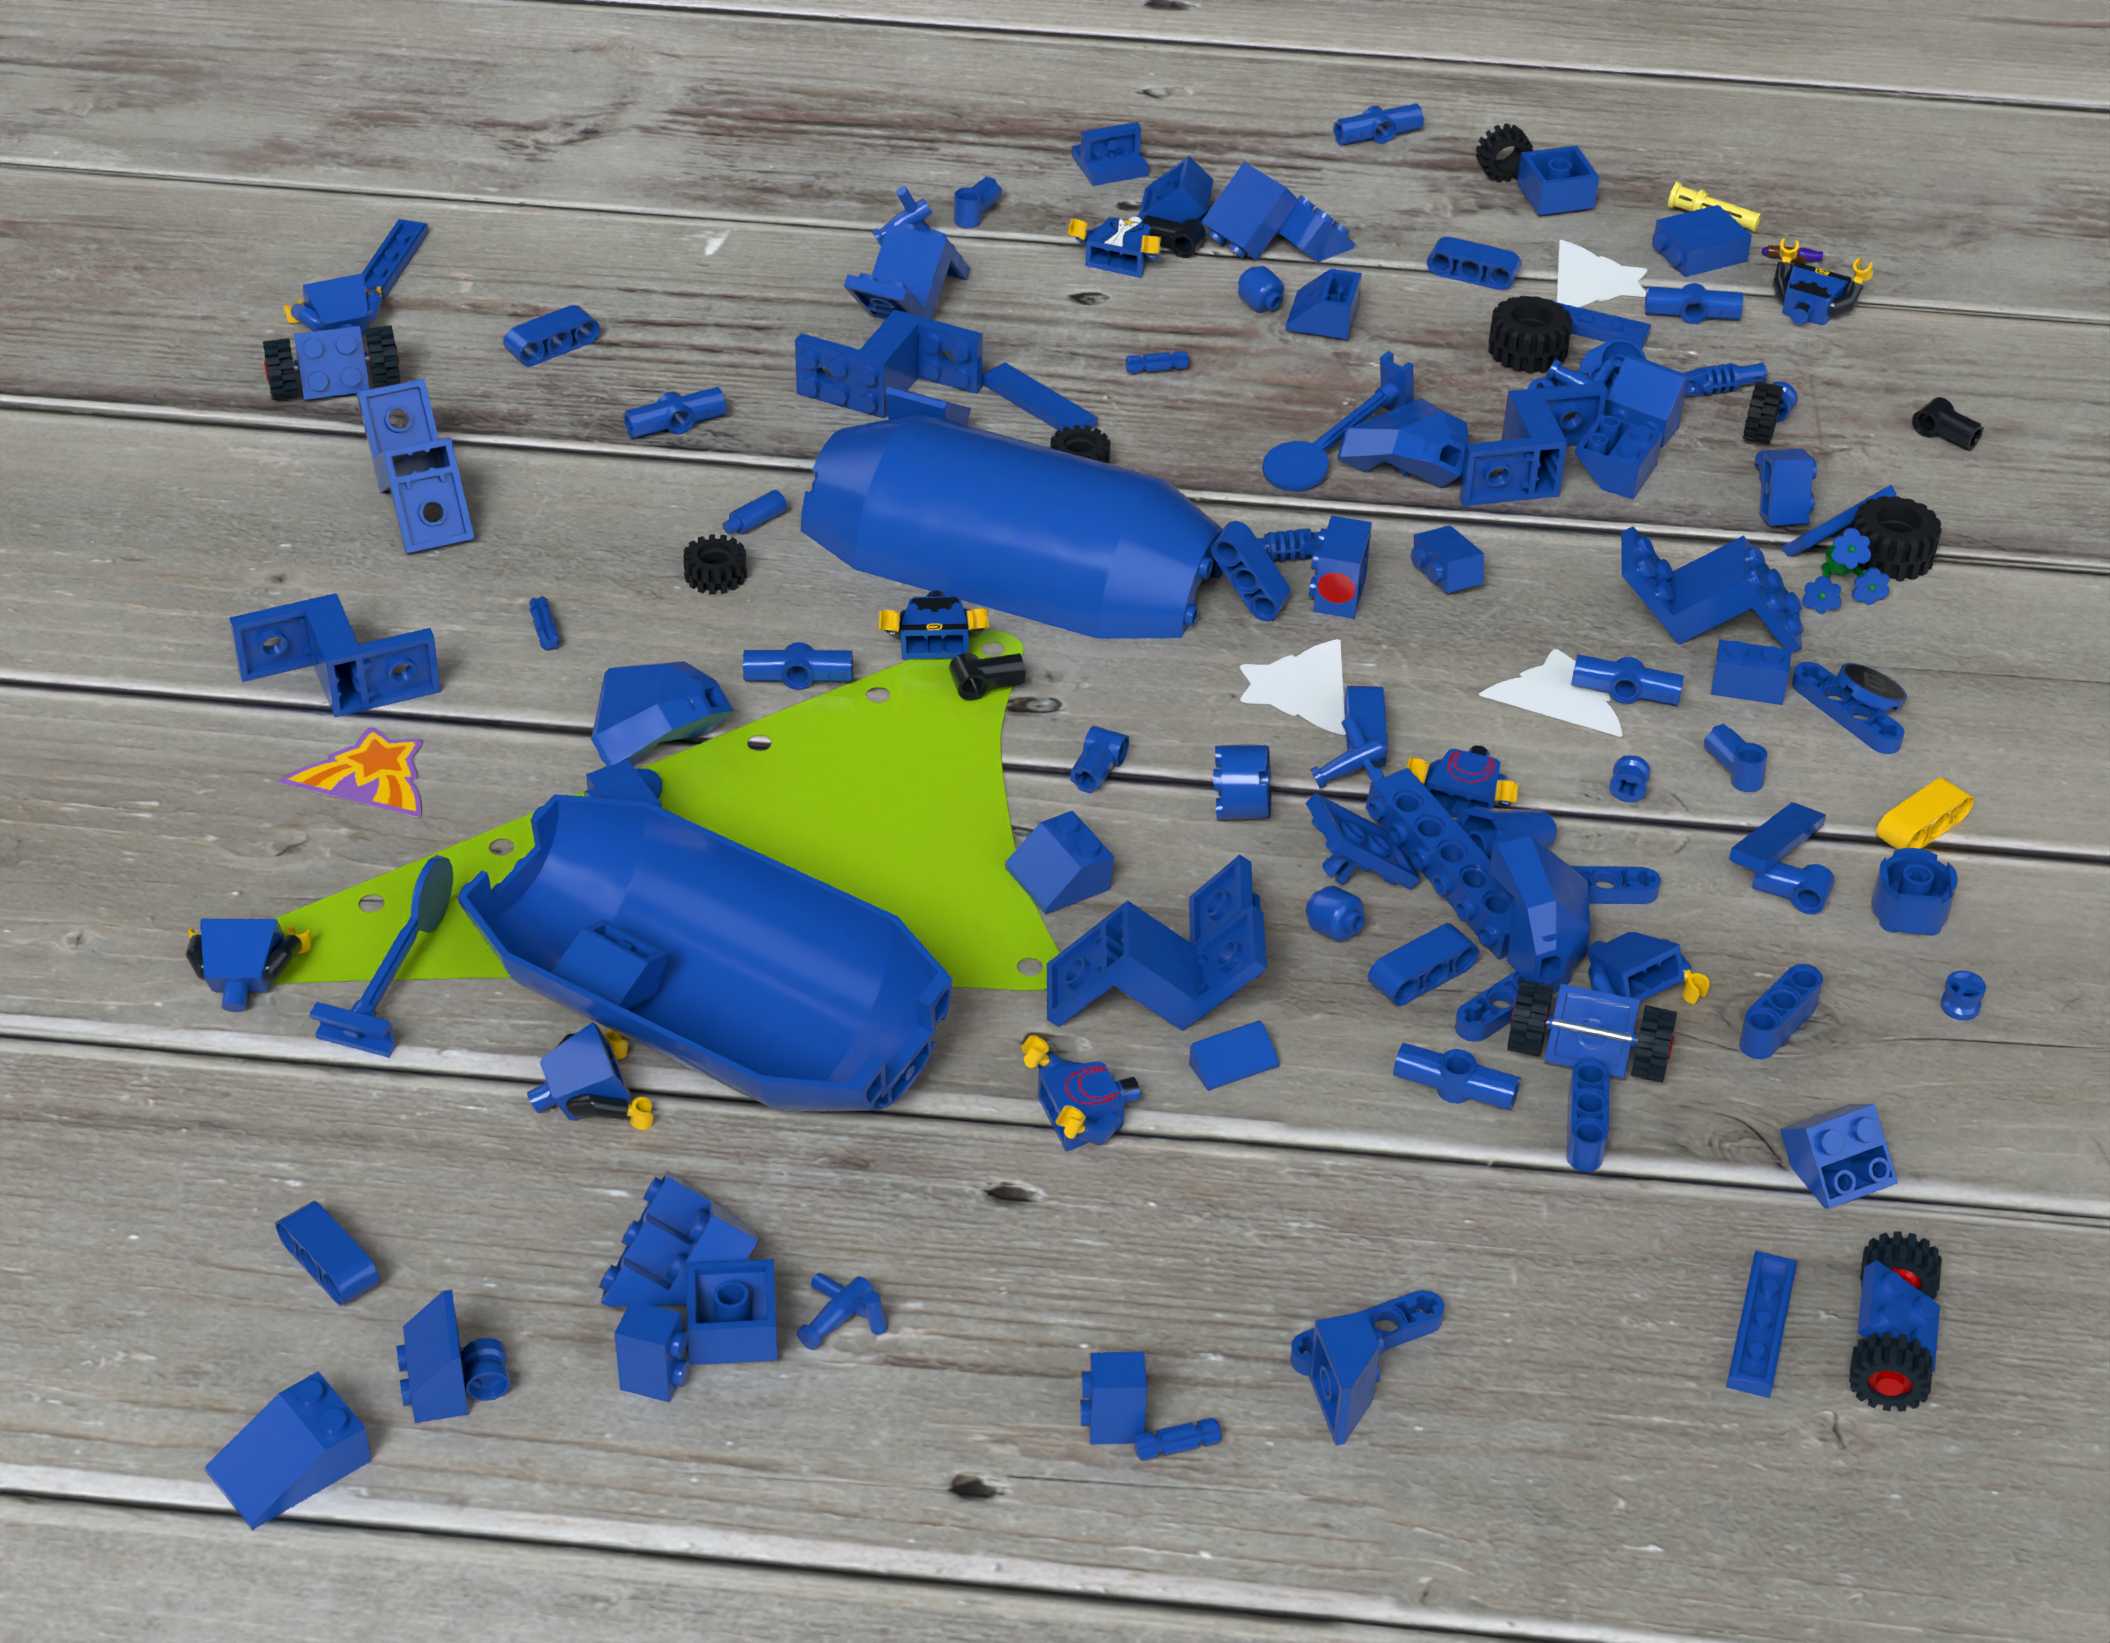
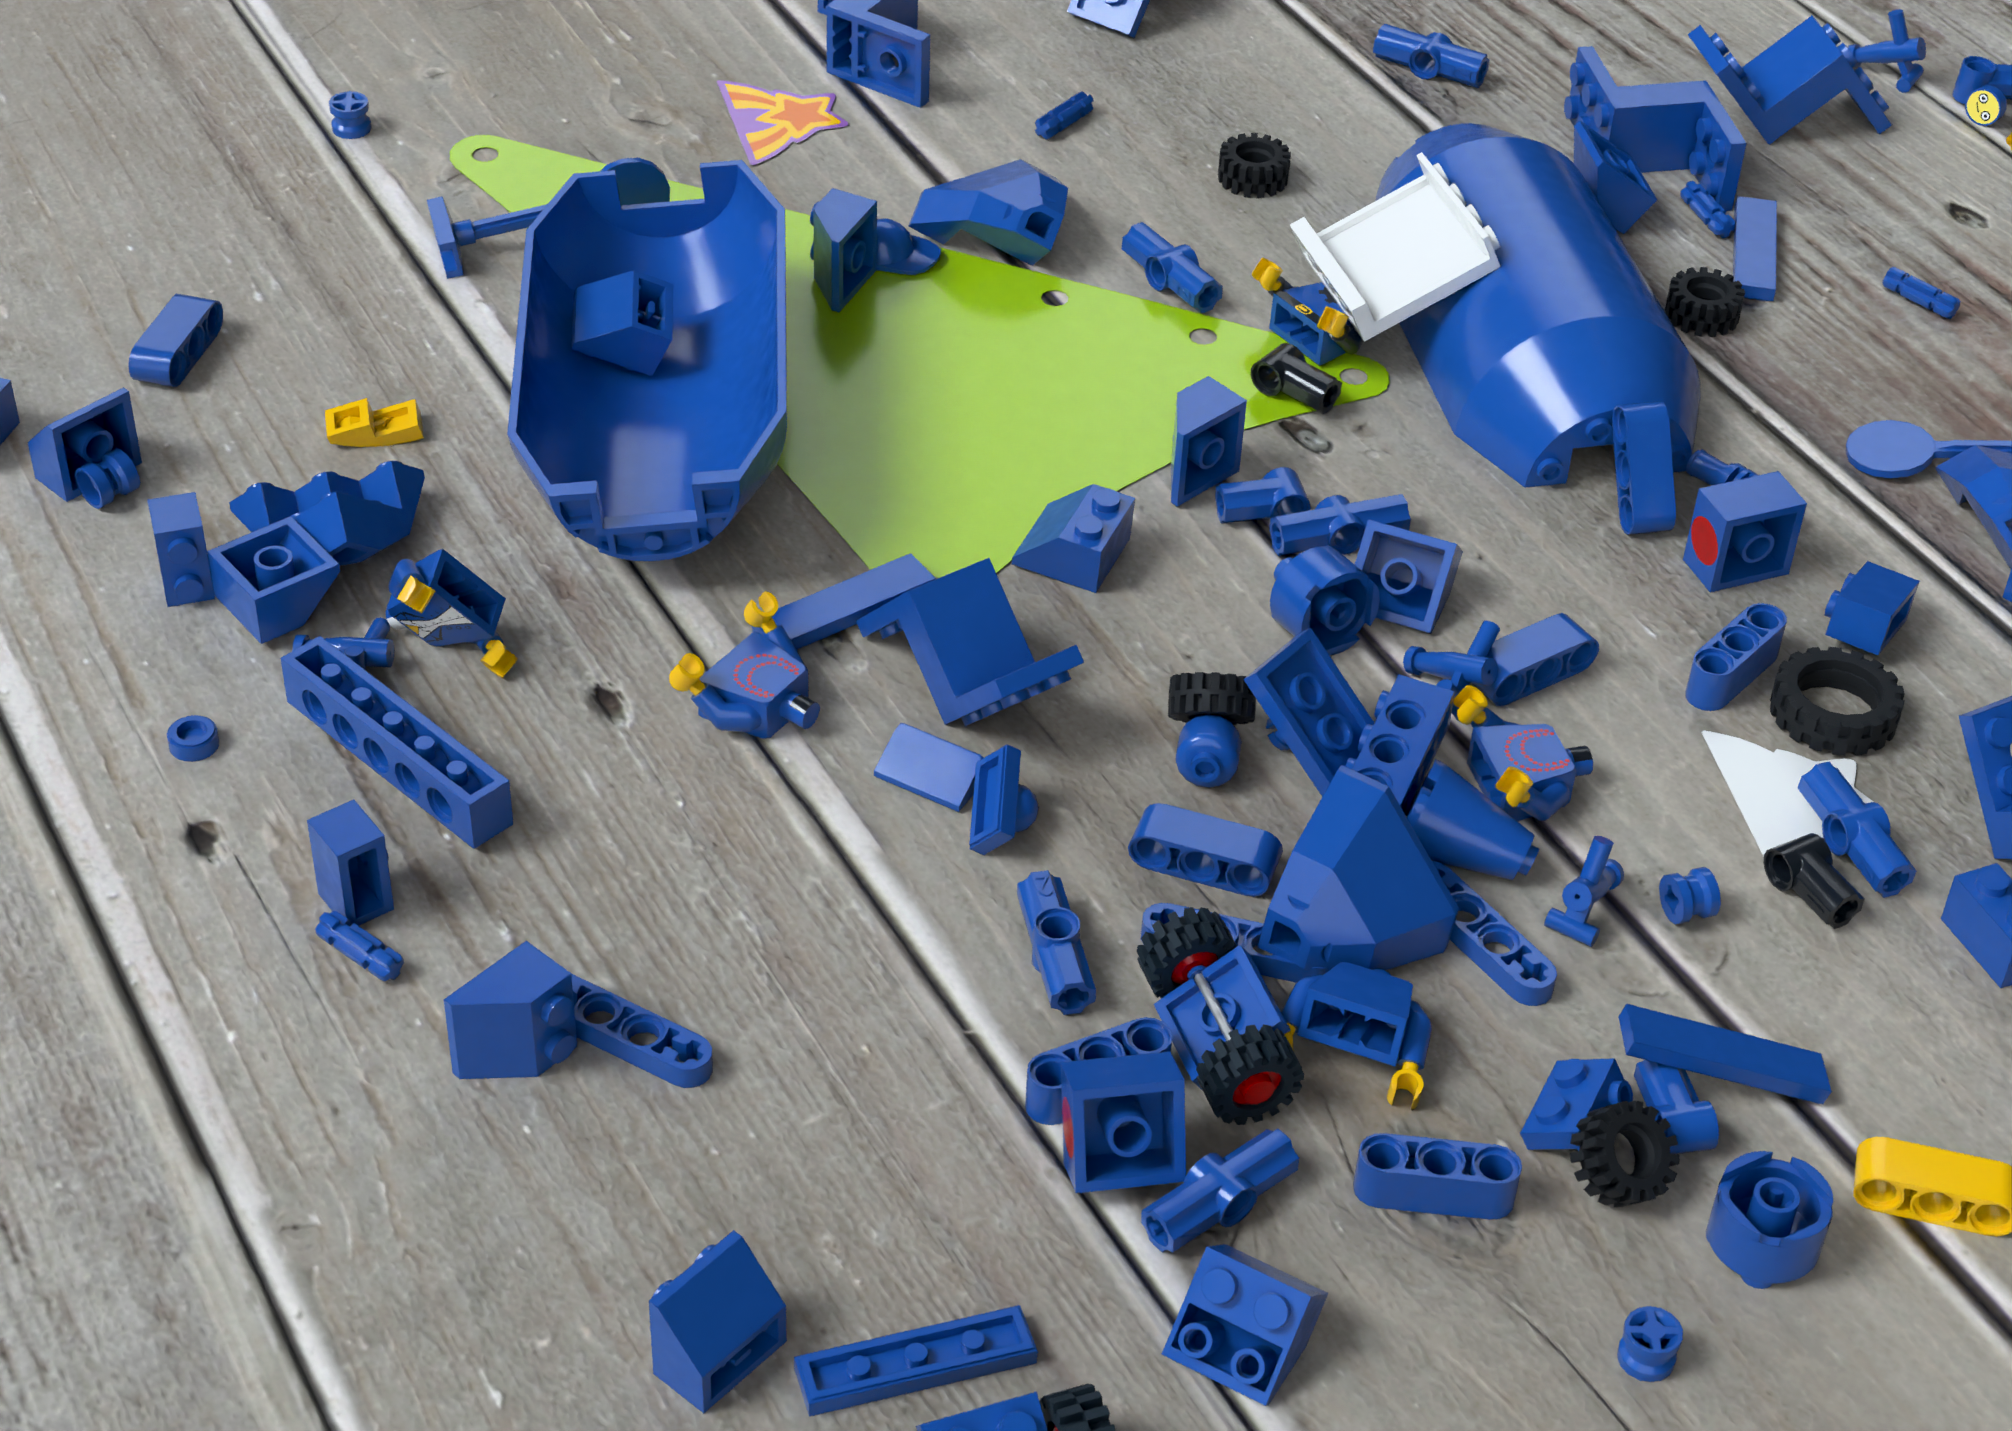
camera: 55 degrees right, 0 degrees up
blue torso [186,919,311,1012] -> none
blue torso [527,1022,654,1130] -> none
blue cylinder [723,490,787,534] -> none
blue bracket [1189,855,1260,947] -> none
white sticker [1239,639,1346,736] -> none
blue piece [1704,723,1767,792] -> none
none -> blue tile [167,715,219,762]
none -> blue brick [280,636,513,849]
none -> yellow slope [325,398,424,447]
none -> blue wheel [329,91,371,139]
none -> blue torso [386,549,518,678]
none -> blue slope [649,1230,787,1413]
none -> tile [752,553,936,650]
none -> blue tile [969,744,1039,855]
none -> blue brick [1060,1051,1186,1193]
none -> blue piece [1141,1129,1299,1253]
none -> black tyre [1168,672,1256,725]
none -> blue slope [1171,376,1247,507]
none -> blue piece [1269,494,1411,556]
none -> white panel [1290,152,1500,342]
none -> blue slope [1355,519,1463,634]
none -> blue bracket [1520,1058,1633,1151]
none -> blue piece [1544,836,1624,947]
none -> black tyre [1570,1100,1680,1207]
none -> blue axle [1680,181,1736,238]
none -> blue beam [1685,603,1787,711]
none -> black piece [1763,833,1865,929]
none -> black tyre [1770,647,1905,756]
none -> tile [1965,85,2007,126]

